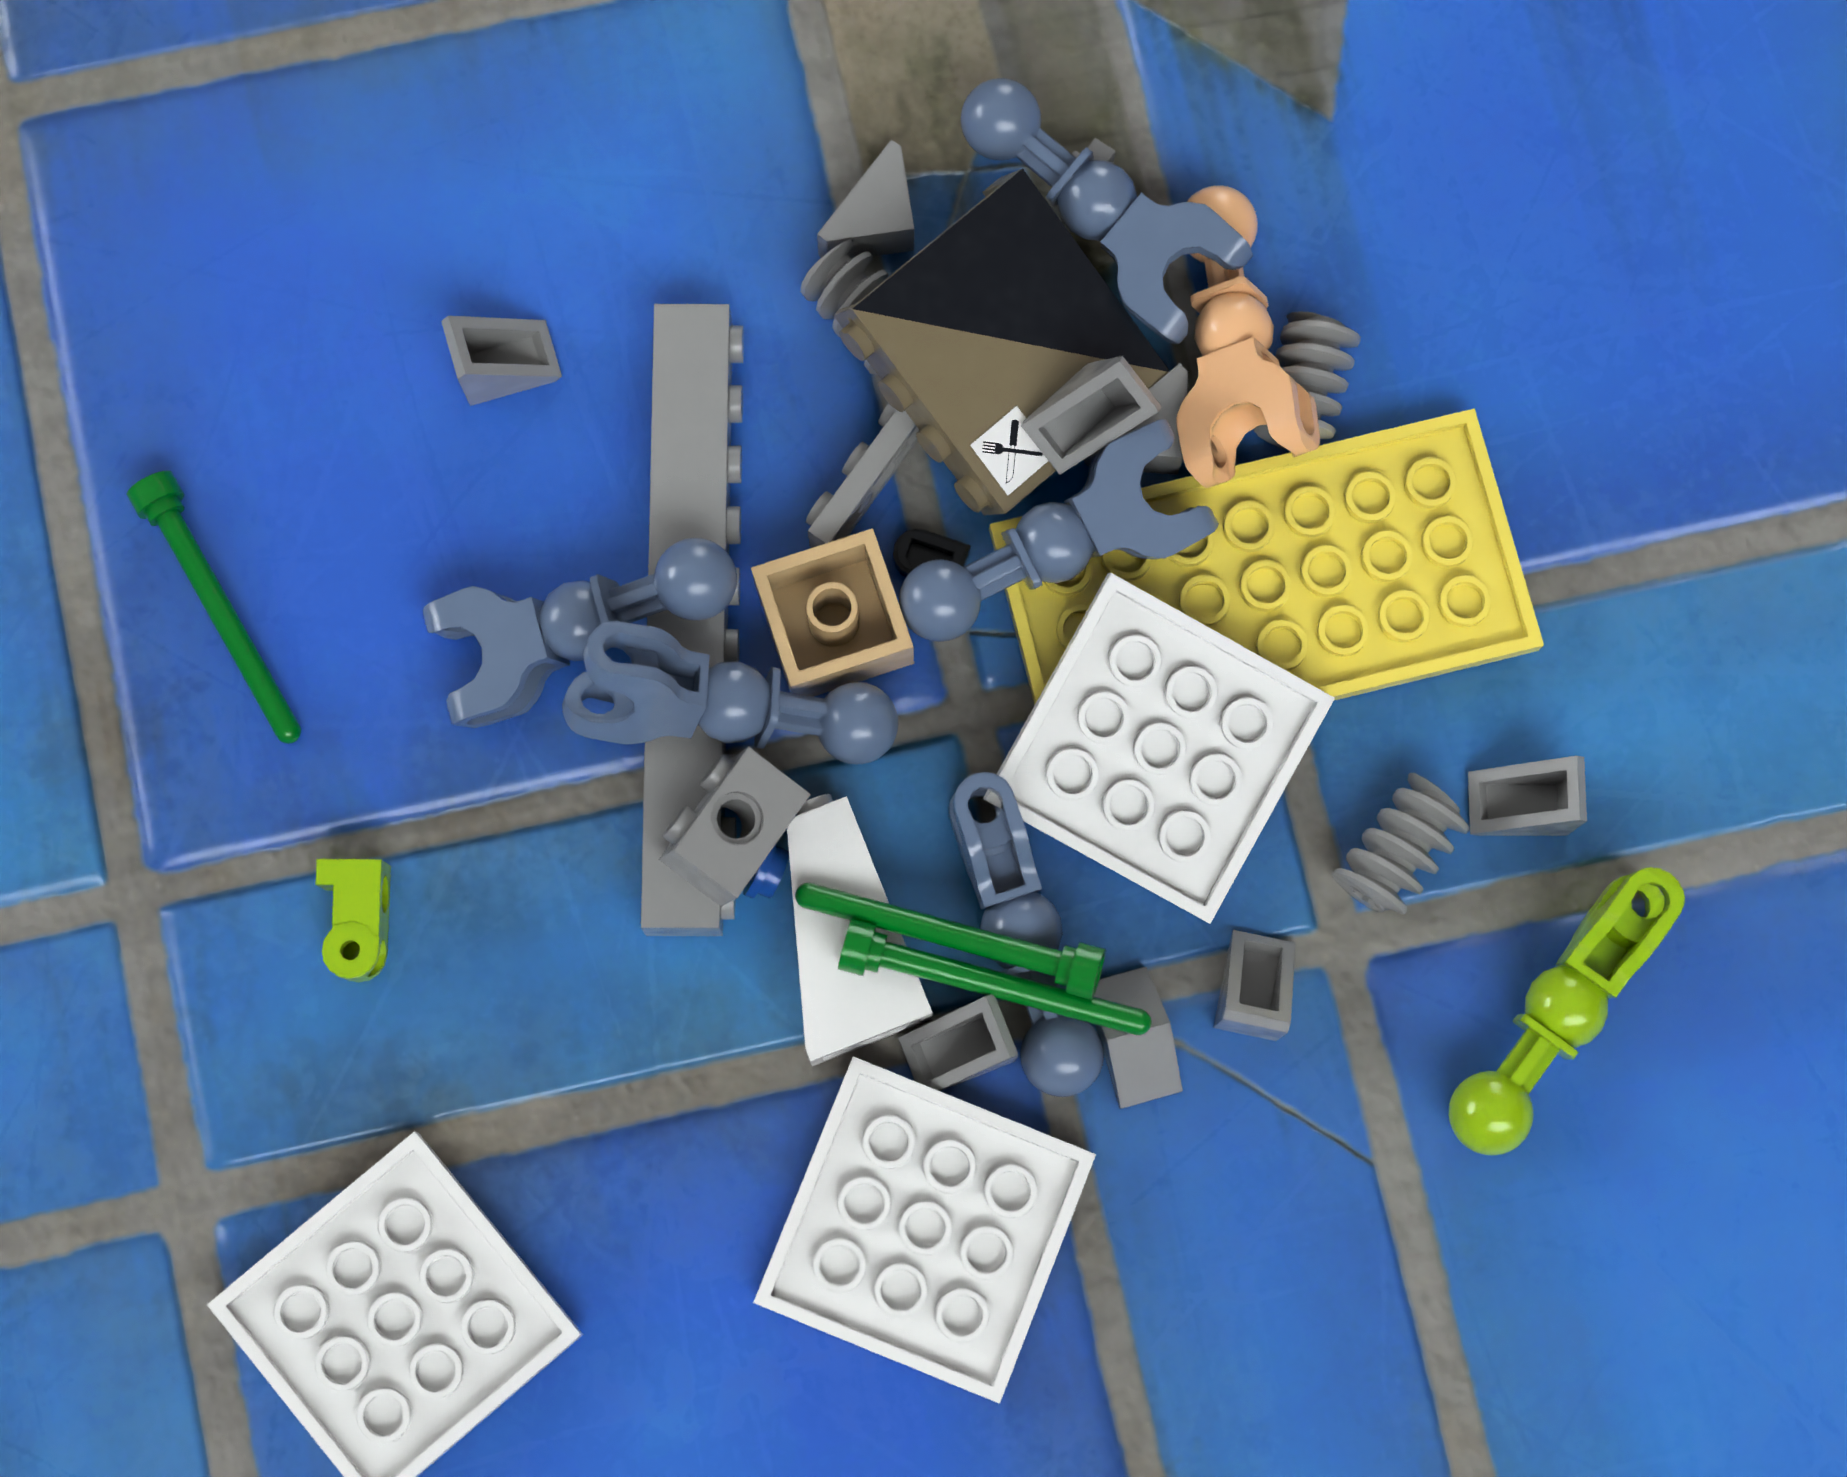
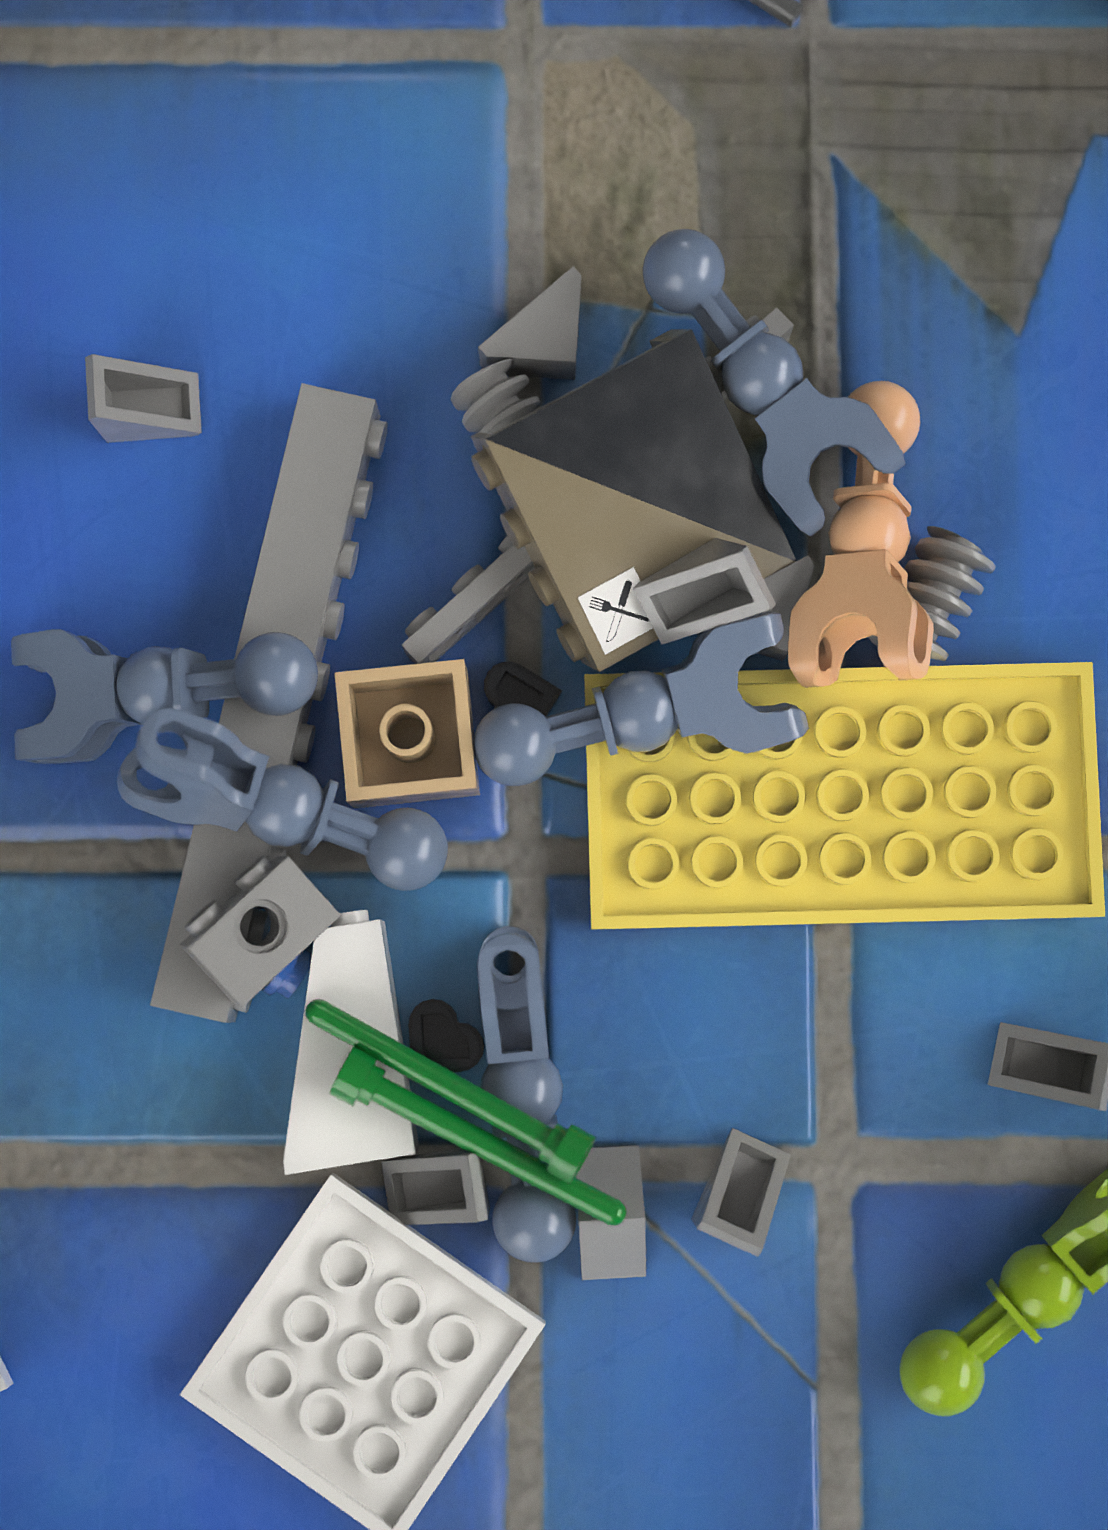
camera: 15 degrees right, 5 degrees up
white plate [983,573,1335,924] -> none
light grey piece [1332,773,1470,915] -> none
none -> black tile [409,999,484,1072]

